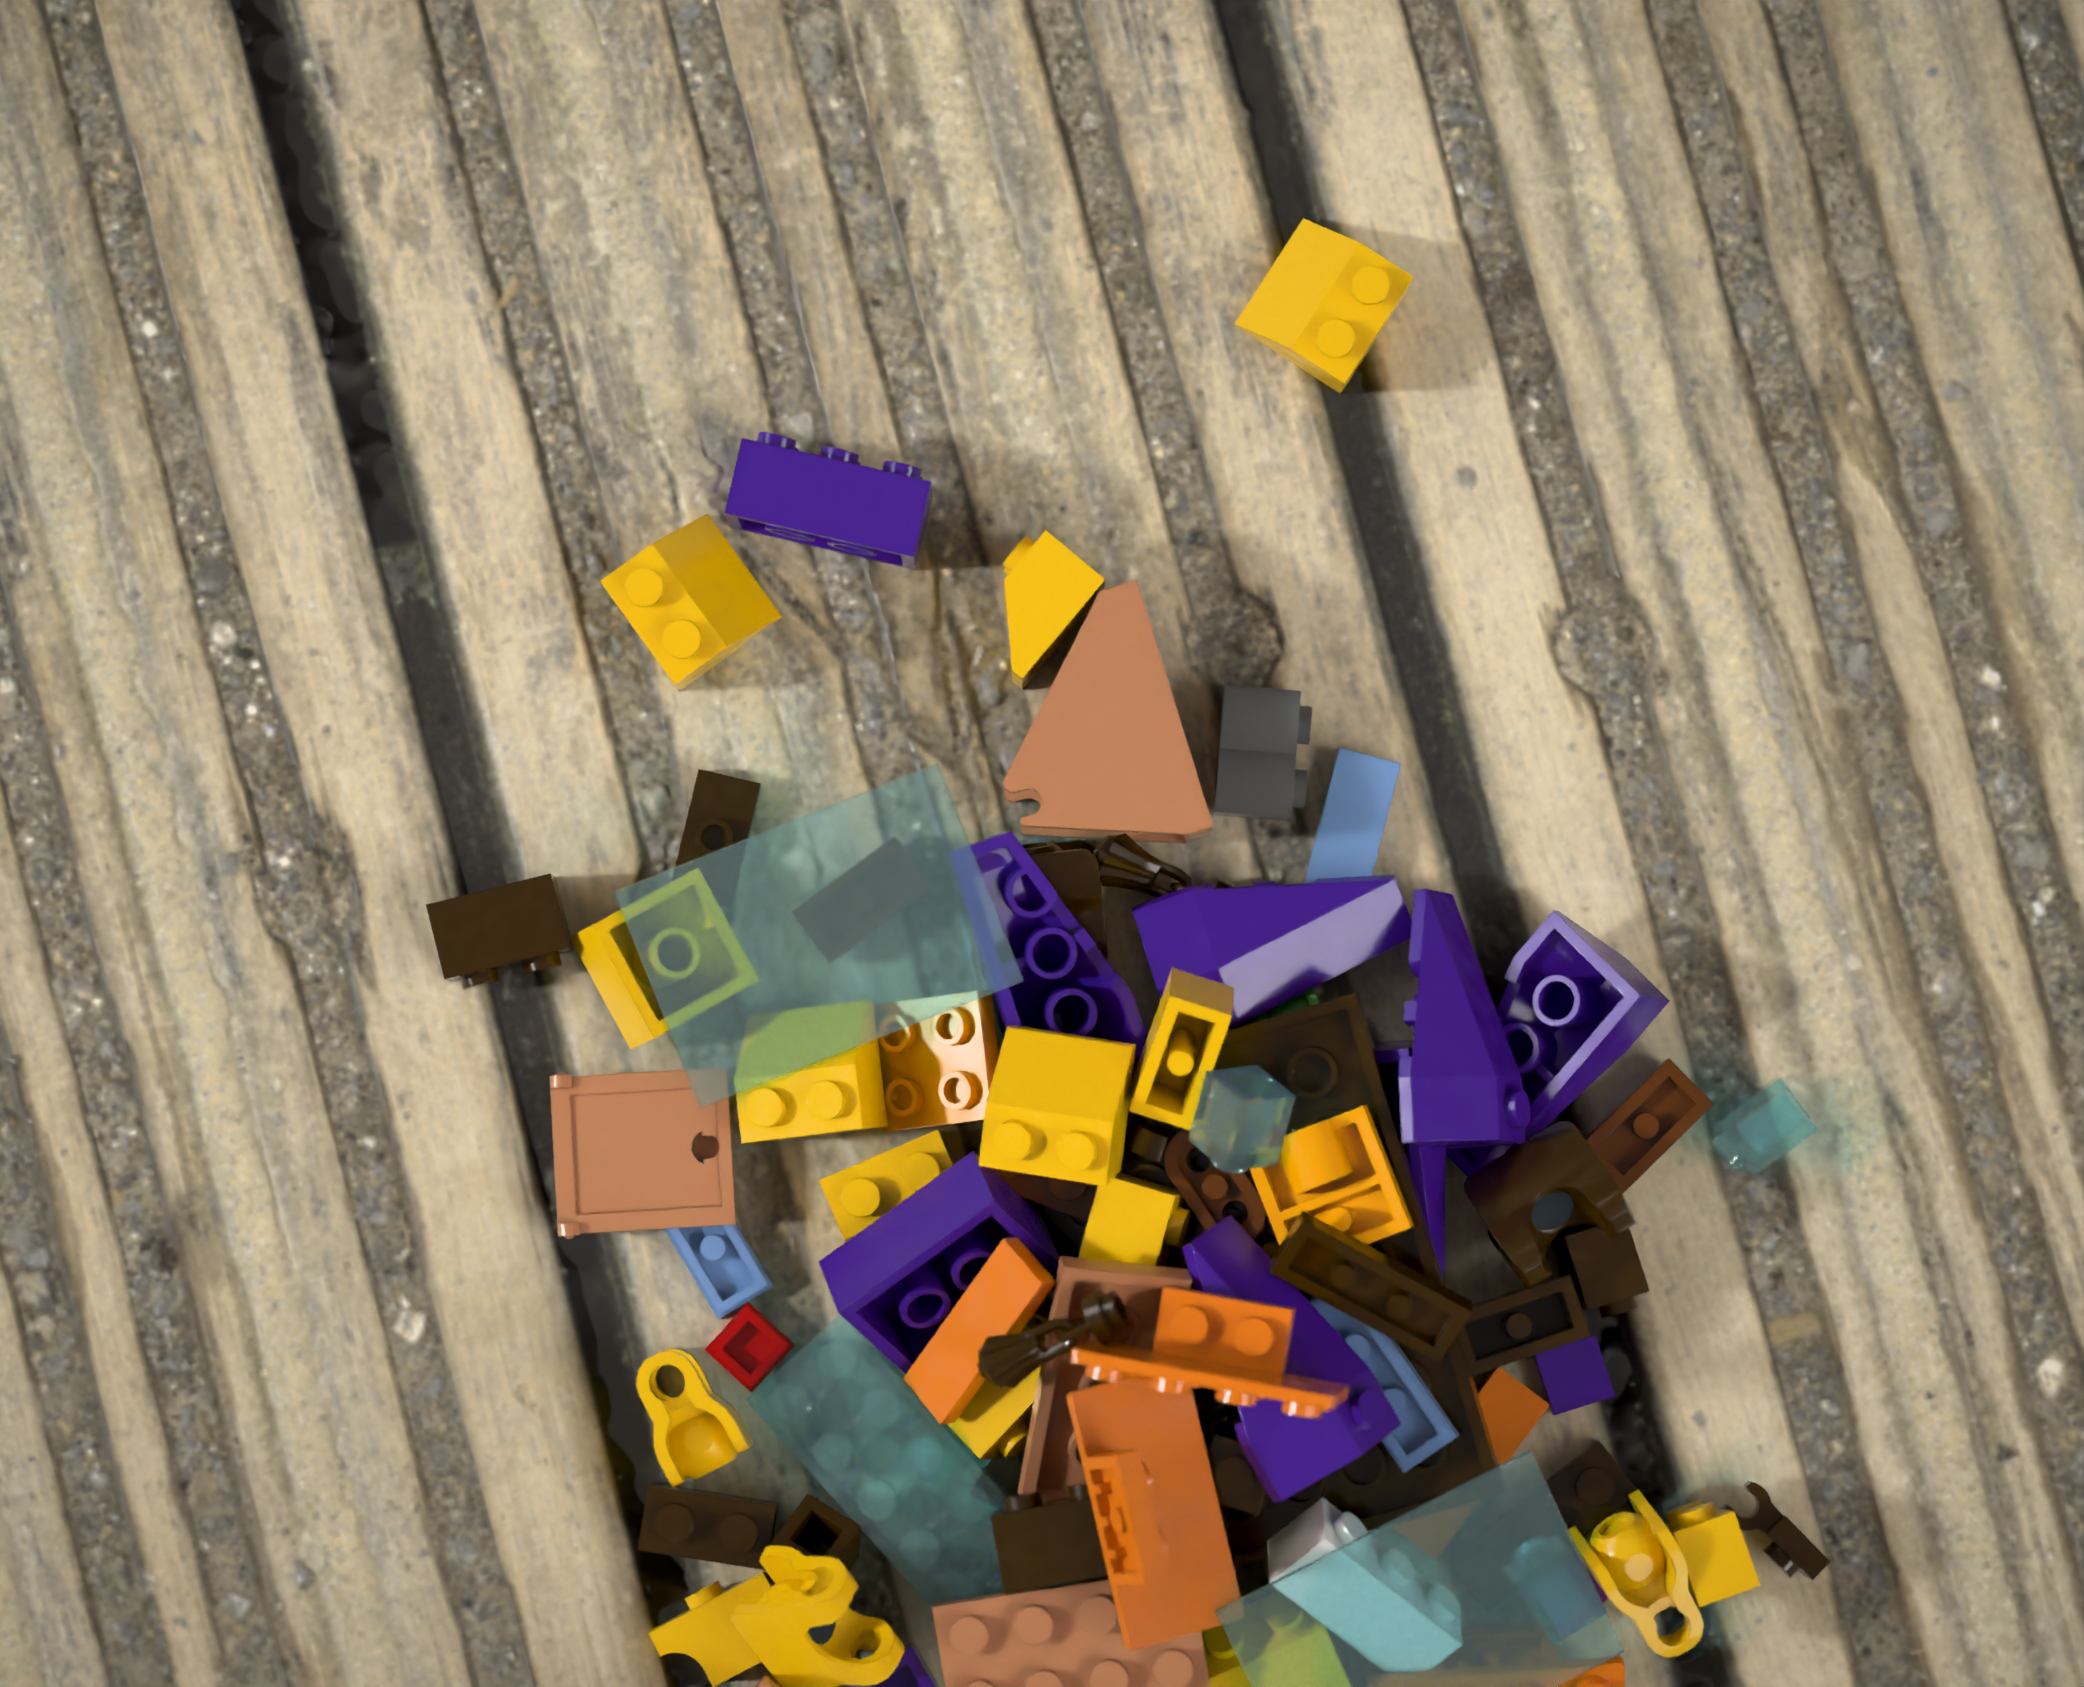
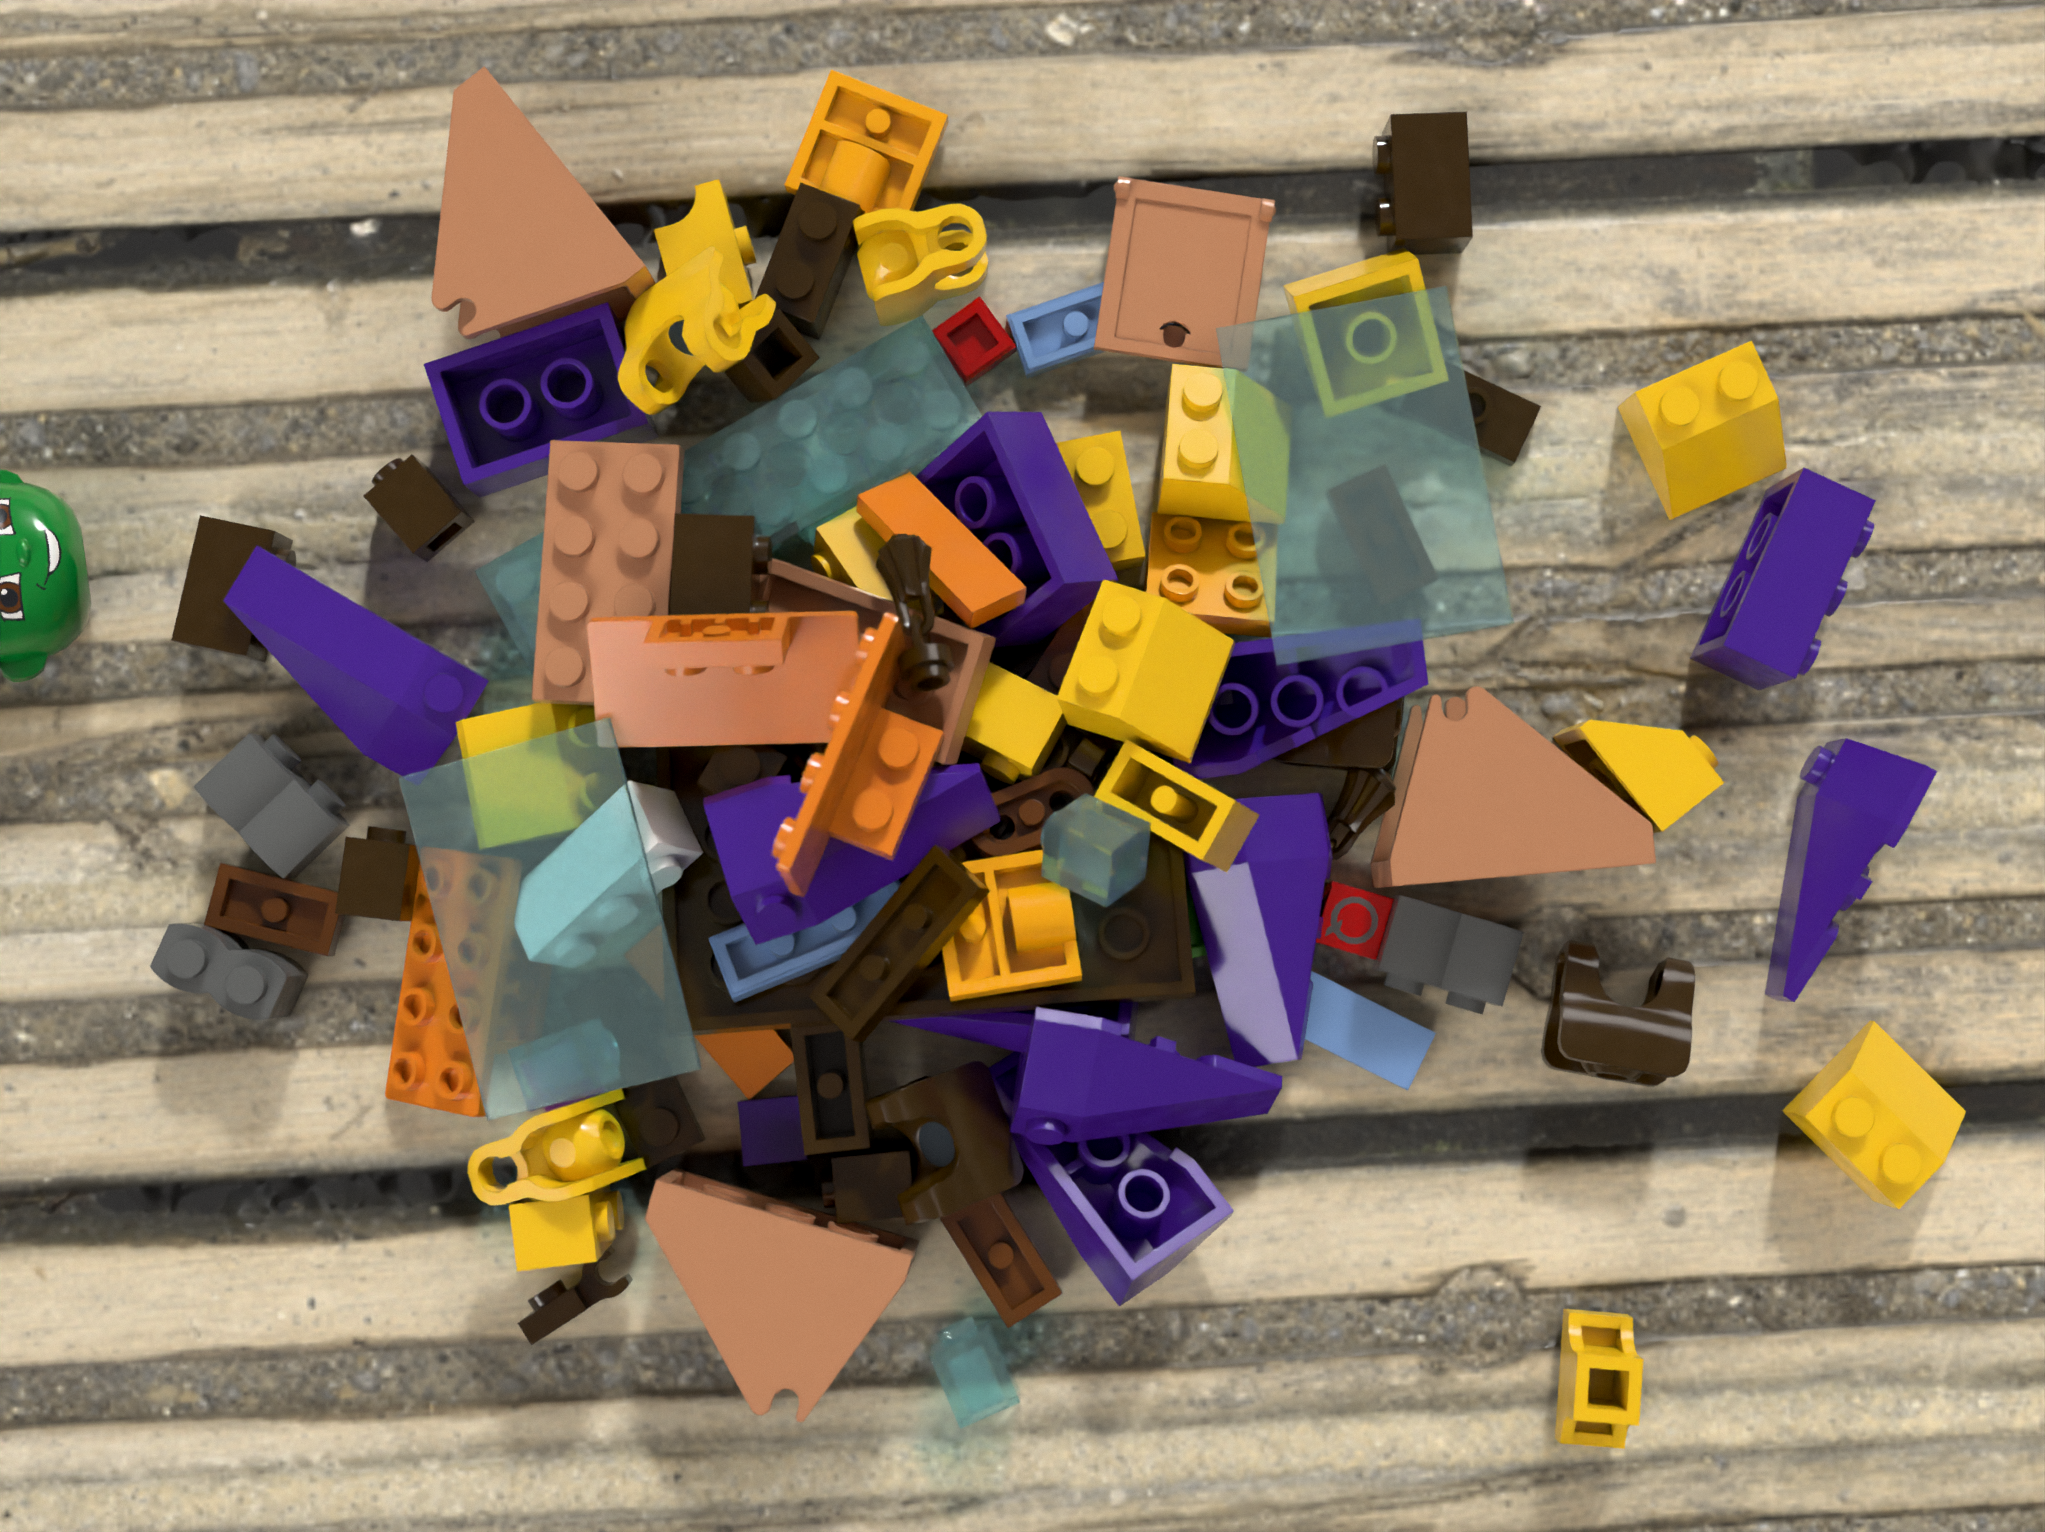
camera: 105 degrees right, 0 degrees up
none -> nougat ladder [645,1168,920,1422]
none -> light orange plate [784,70,949,215]
none -> red tile [1316,881,1394,960]
none -> dark brown piece [1541,940,1696,1087]
none -> yellow brick [1555,1309,1644,1449]
none -> dark purple wedge [1765,738,1937,1002]

